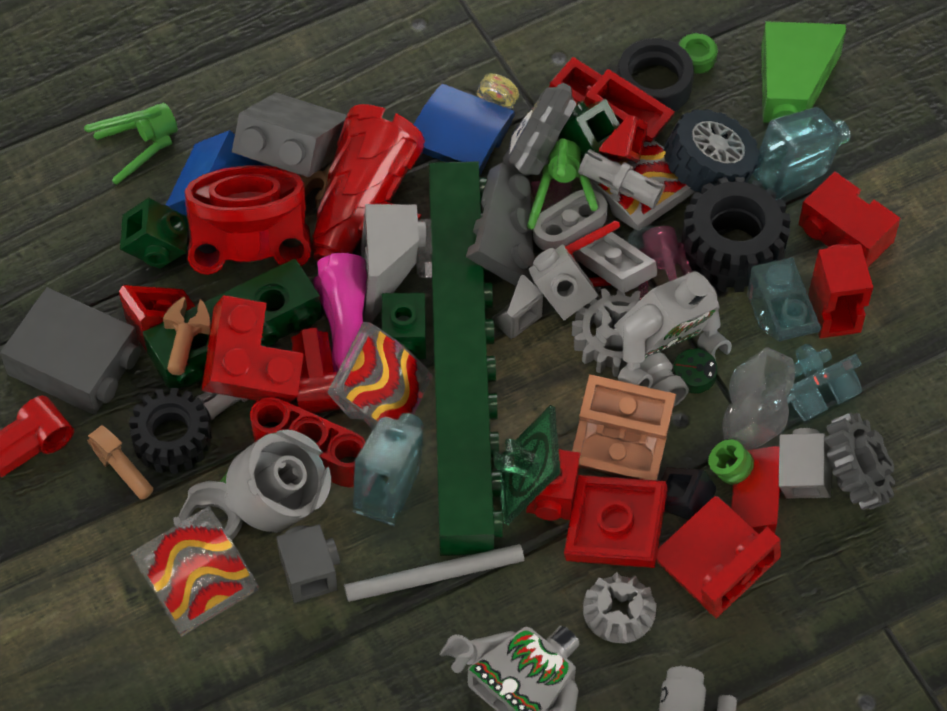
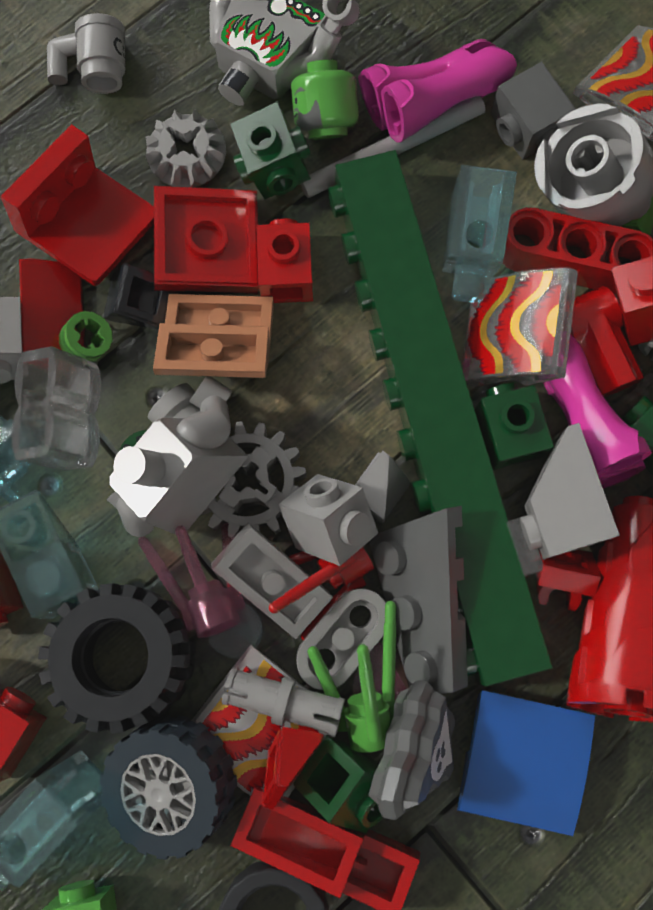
camera: 170 degrees right, 20 degrees up
clear tile [477,73,519,109] -> none
clear green piece [493,405,561,525] -> none
none -> dark green brick [230,102,312,200]
none -> bright green head [291,60,359,140]
none -> dark pink piece [358,39,517,143]

